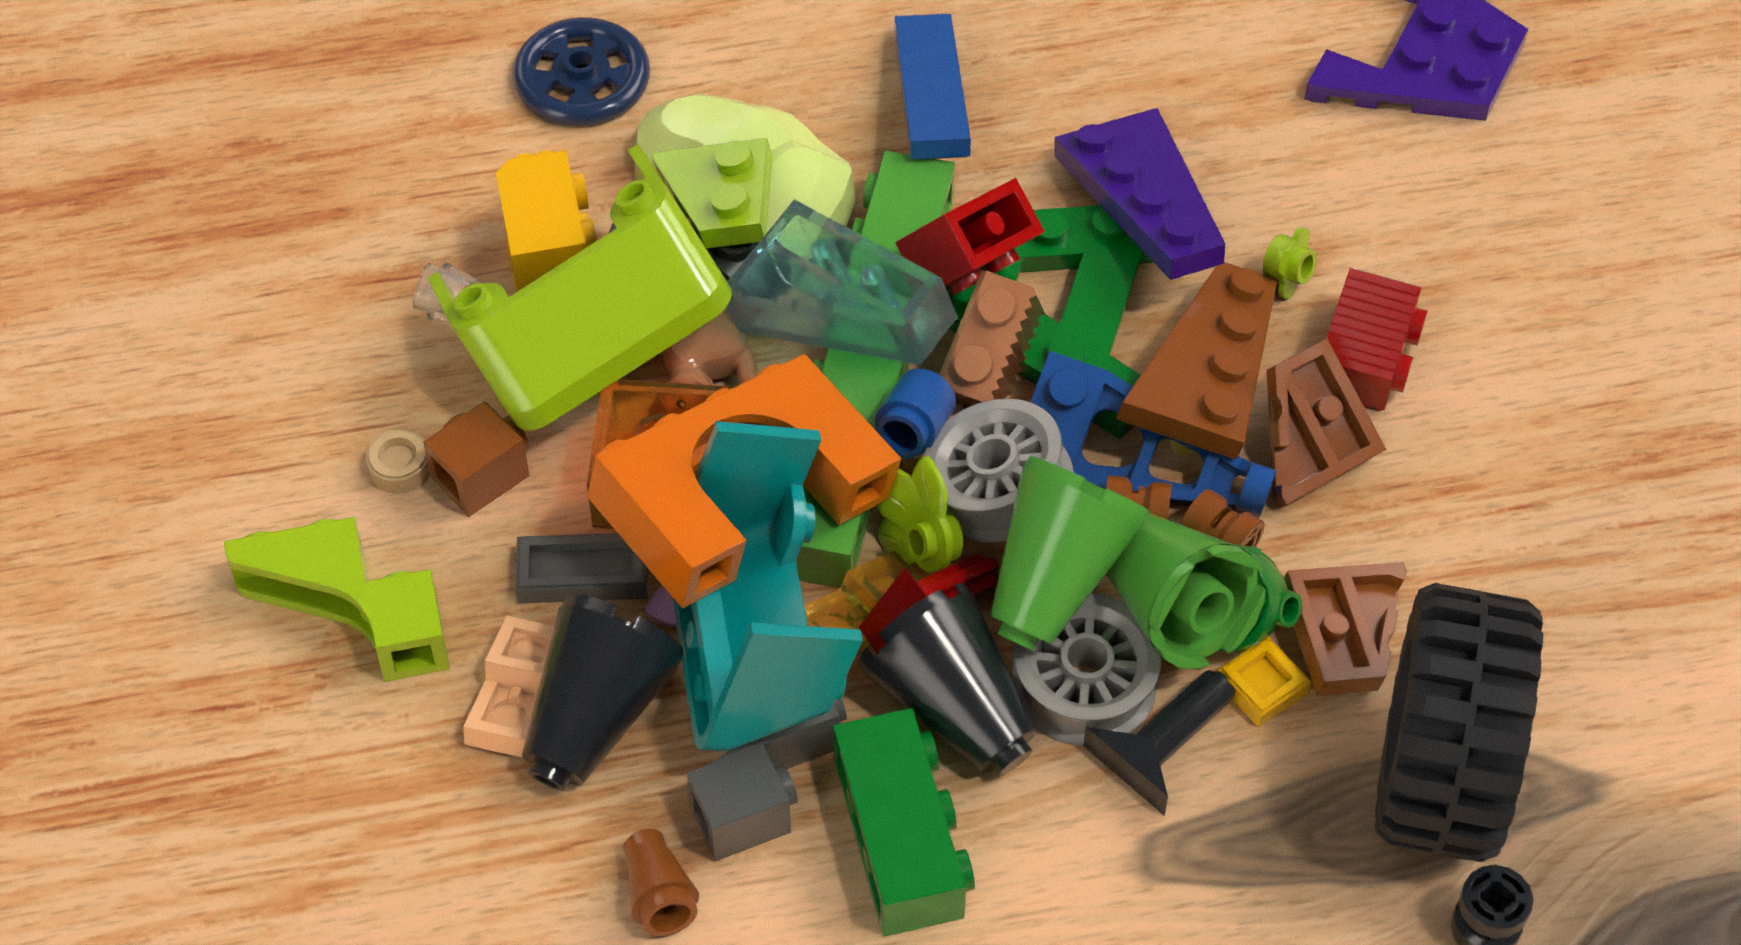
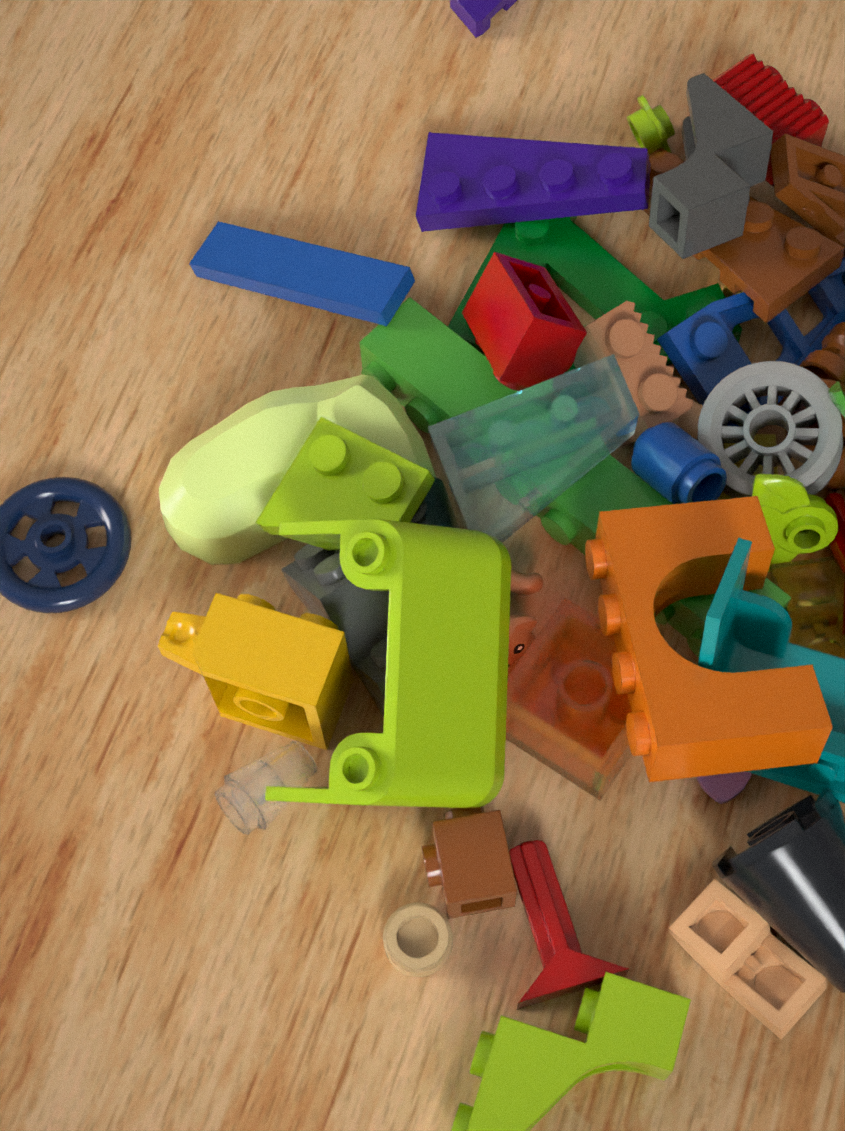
camera: 55 degrees left, 10 degrees up
dark grey tile [516,533,648,603] -> none
none -> red piece [509,840,629,1010]
none -> dark grey arch [649,73,773,259]

